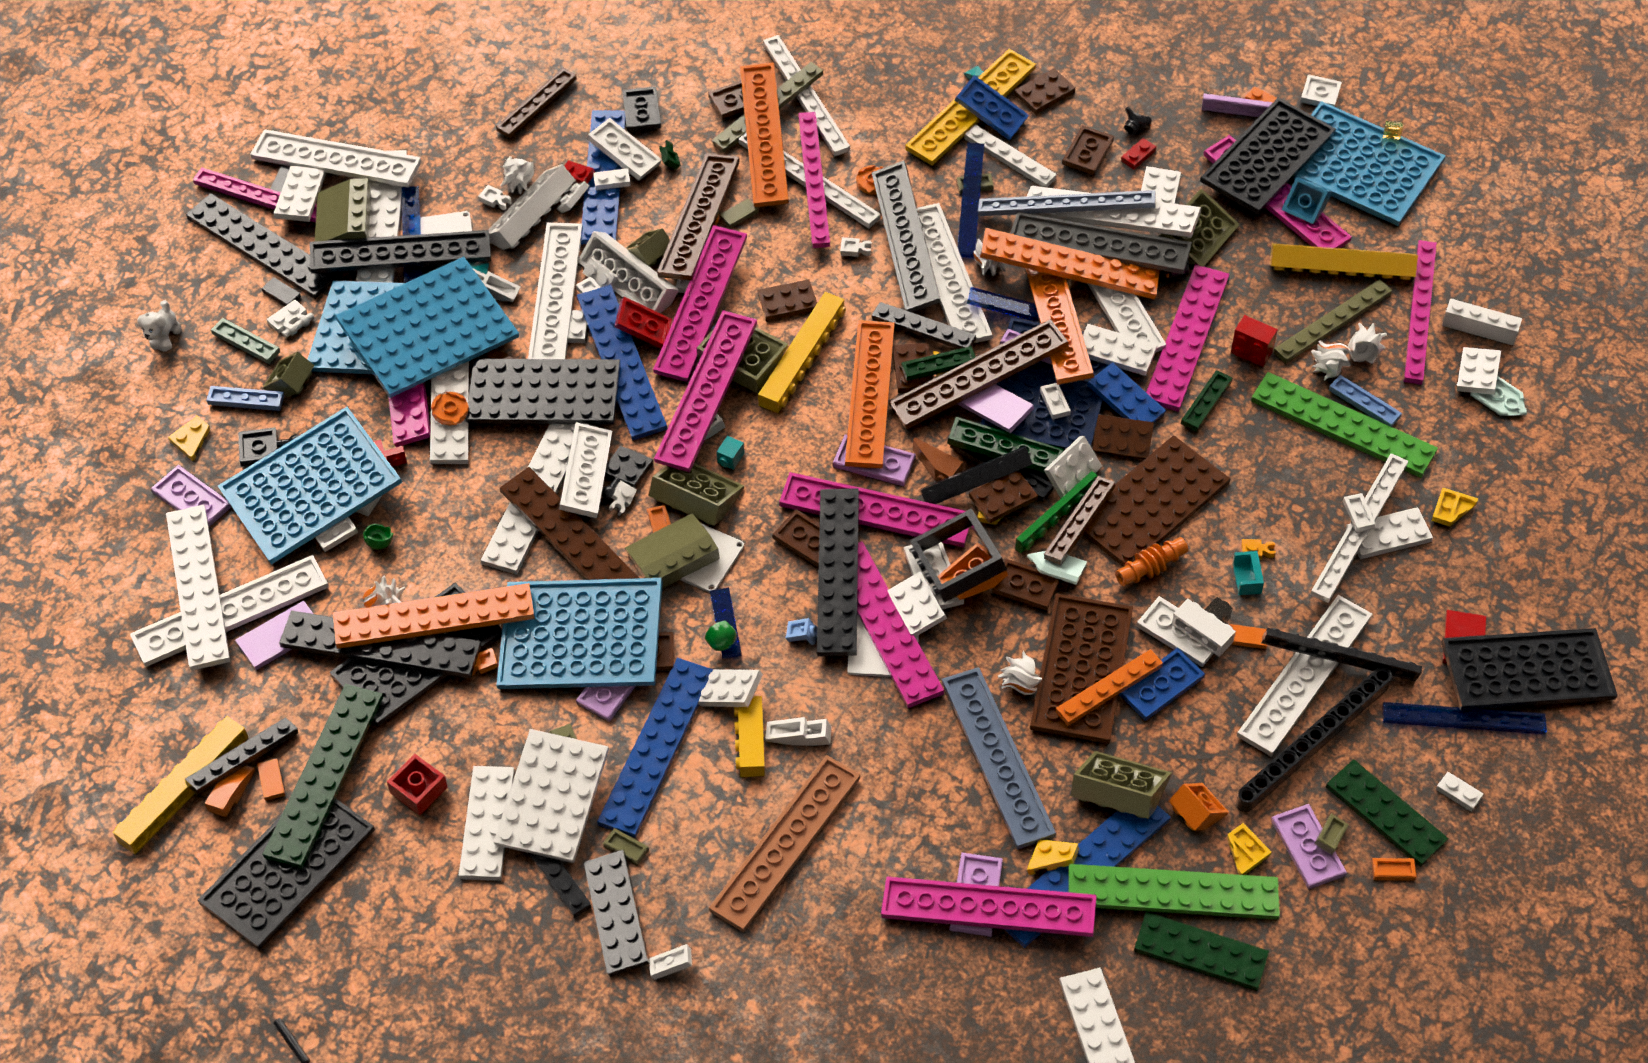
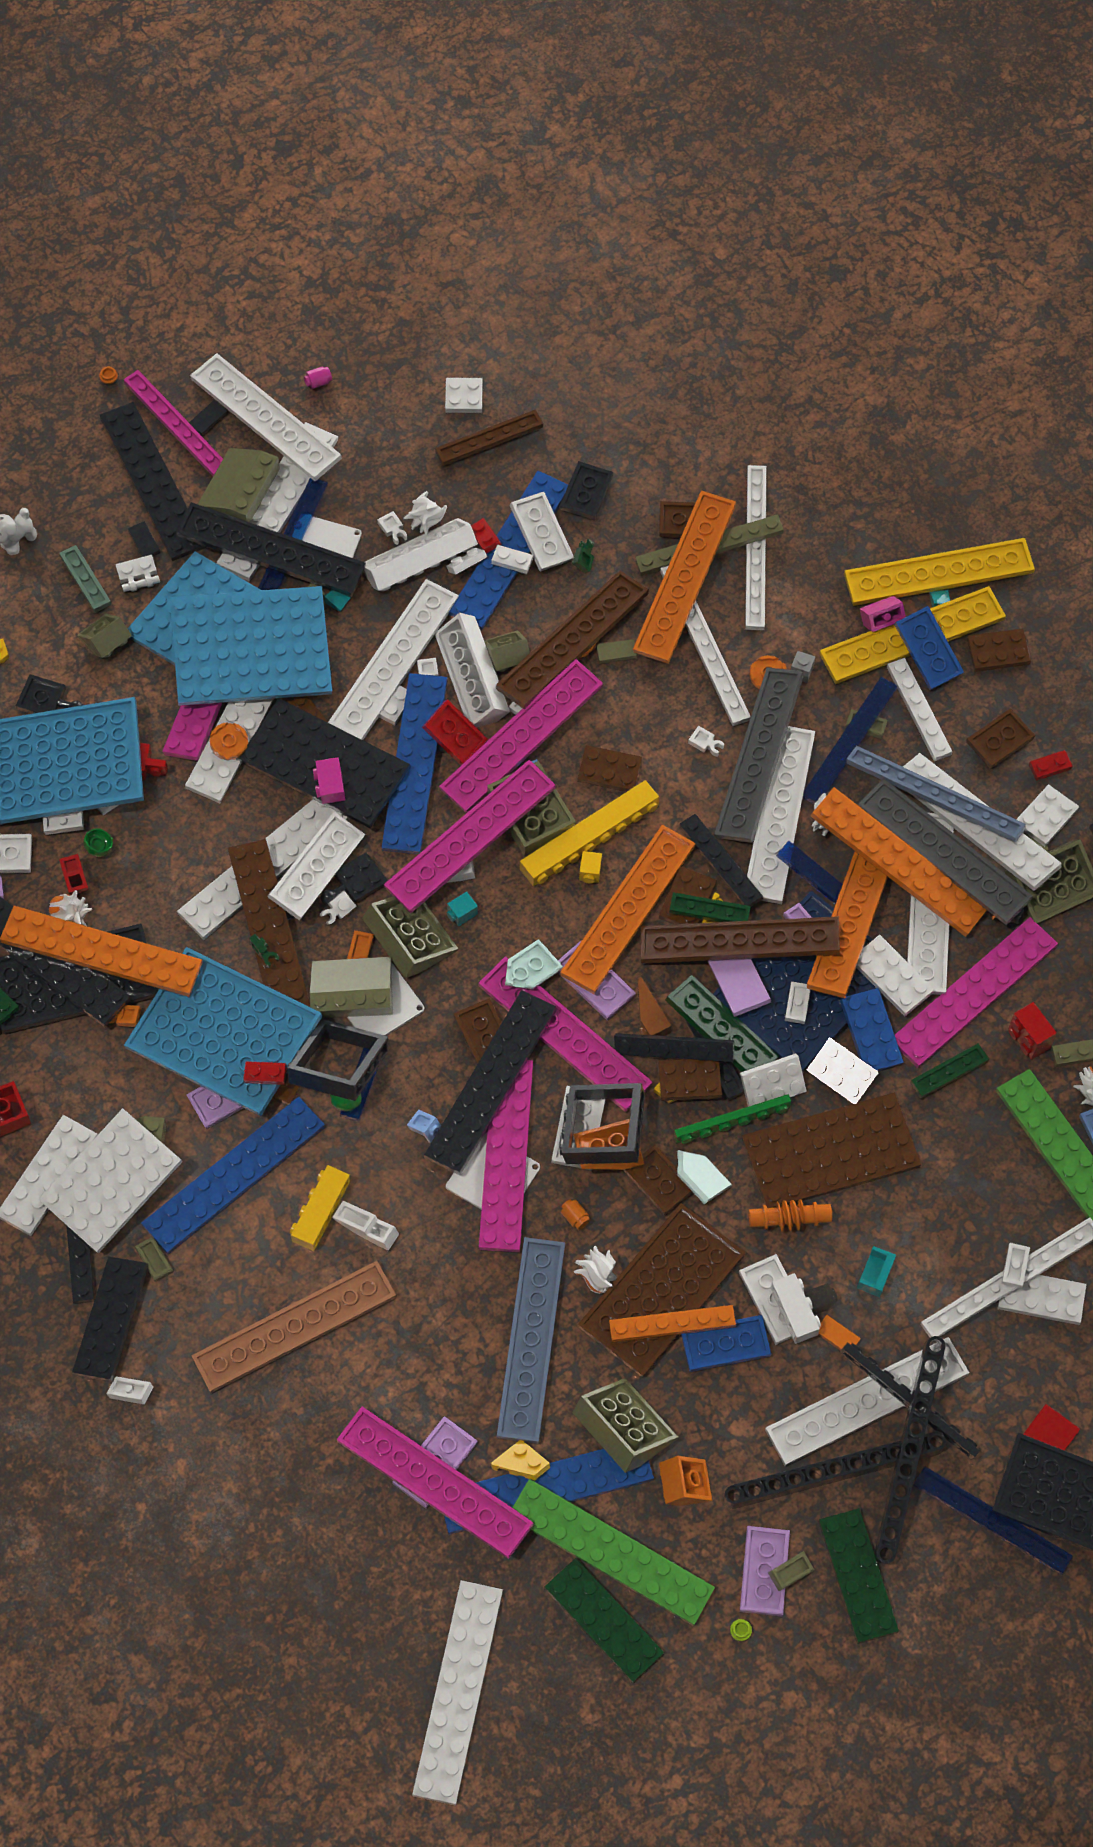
camera: 25 degrees right, 10 degrees up
medium blue plate [206,386,284,411] -> none
white plate [274,166,326,222] -> none
white slope [473,269,520,302] -> none
white plate [582,257,619,288] -> none
white plate [698,670,763,707] -> none
dark pink plate [798,112,830,248] -> none
white plate [887,571,947,637] -> none
plate [1044,476,1115,565] -> none
black animal [1124,107,1152,135] -> none
yellow wing [1227,823,1272,875] -> none
light orange plate [1241,539,1276,560] -> none
orange tile [1371,858,1416,881] -> none
white plate [1436,772,1483,812] -> none
none -> red brick [59,854,88,895]
none -> orange plate [99,366,118,384]
none -> red plate [243,1061,287,1085]
none -> dark green plate [249,934,280,968]
none -> black window [286,1019,389,1101]
none -> dark pink brick [304,366,332,389]
none -> dark pink brick [313,757,345,804]
none -> white plate [445,378,482,413]
none -> light aqua tile [505,939,563,989]
none -> orange brick [561,1199,590,1230]
none -> yellow brick [579,851,602,884]
none -> lime plate [730,1619,752,1641]
none -> light grey brick [791,651,815,683]
none -> yellow plate [844,538,1035,606]
none -> dark pink brick [860,596,906,632]
none -> black beam [874,1336,945,1564]

